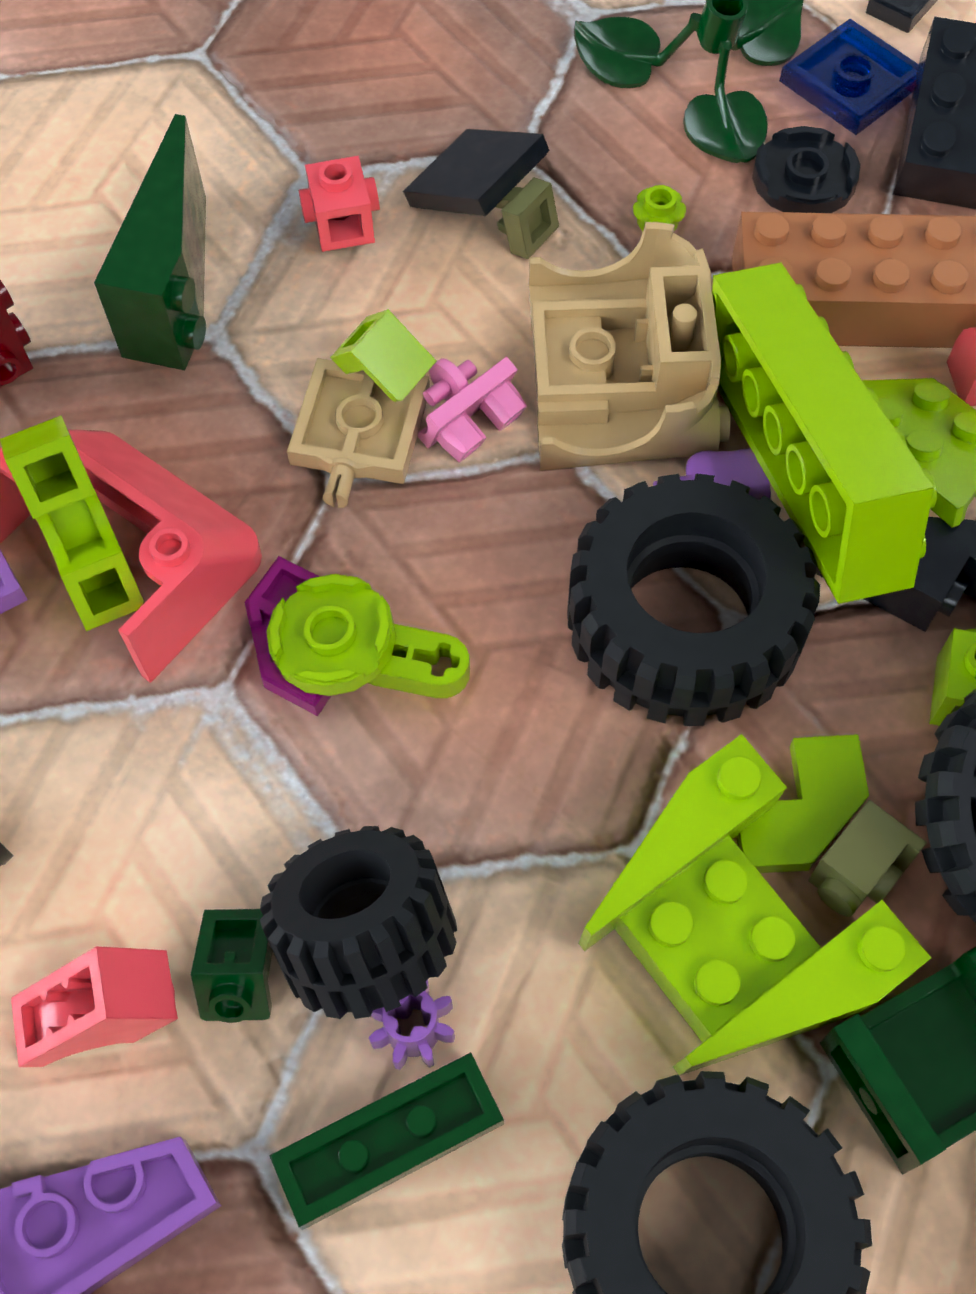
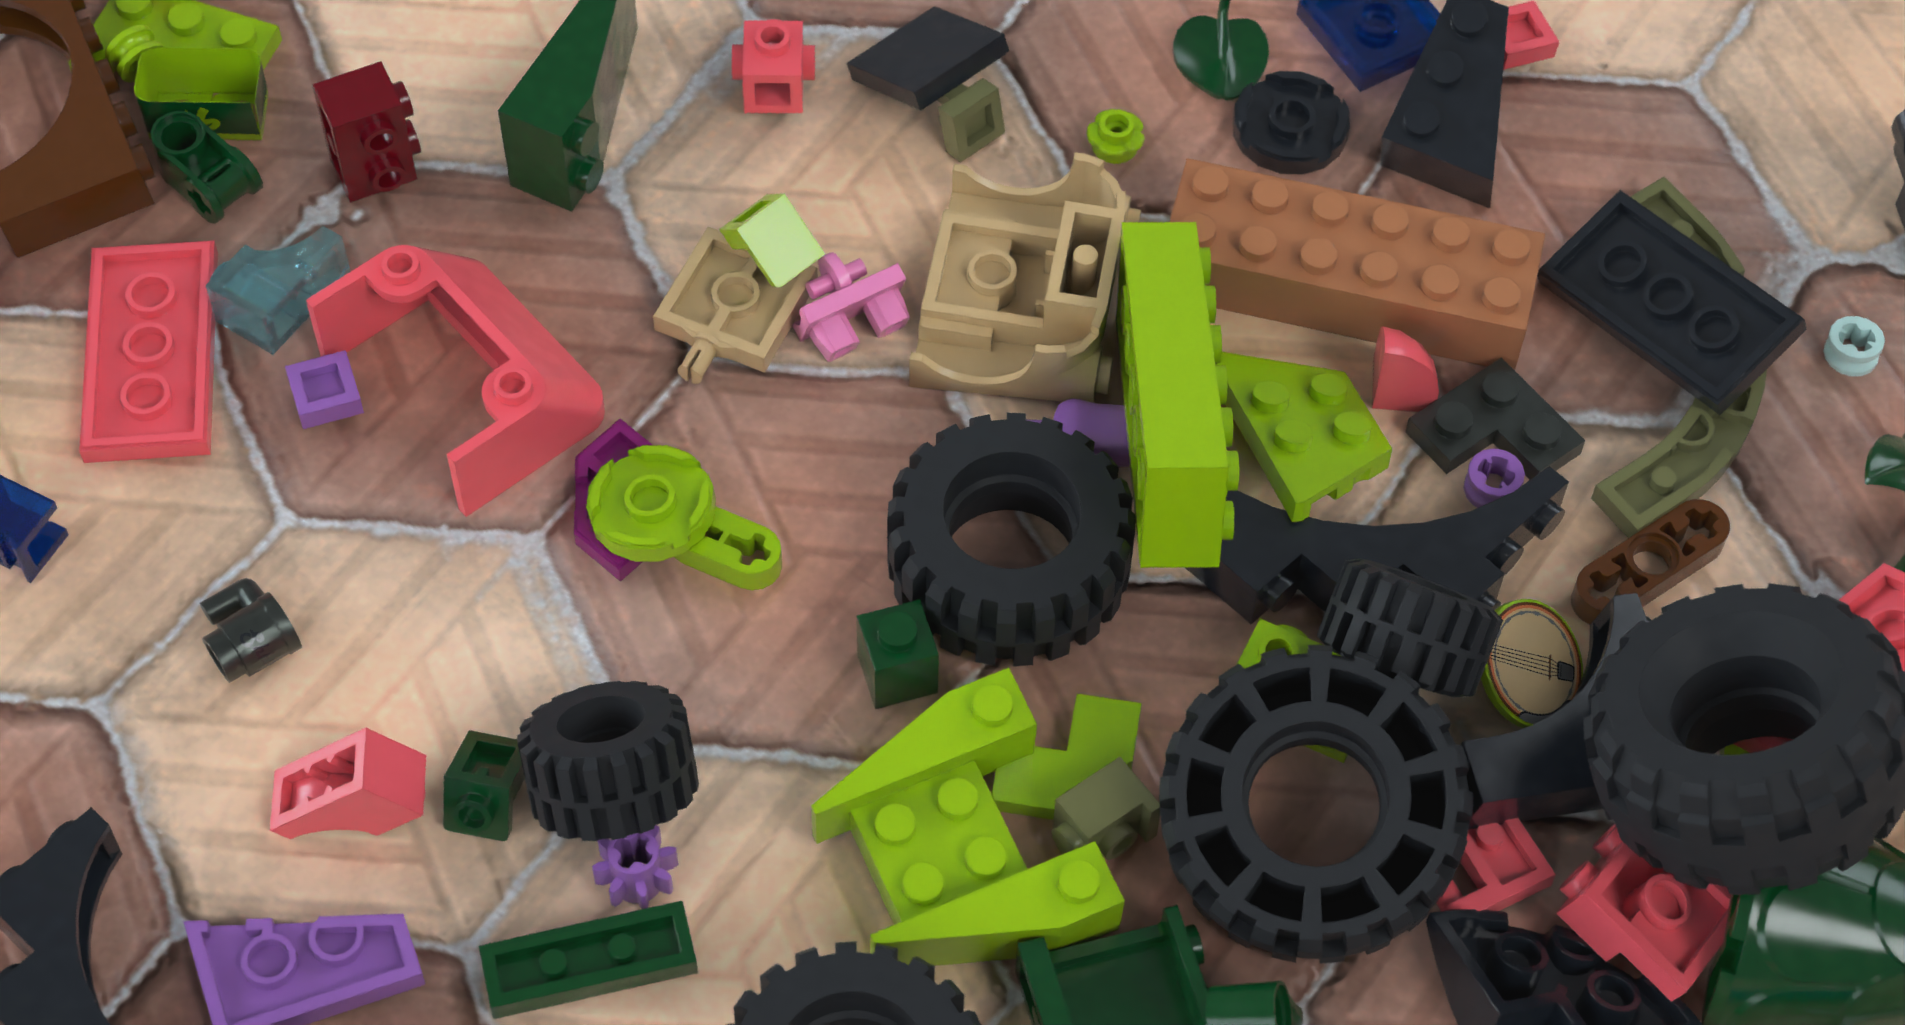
camera: 10 degrees right, 5 degrees down
lime arch [0,415,145,631] -> none
none -> dark green brick [856,599,939,709]

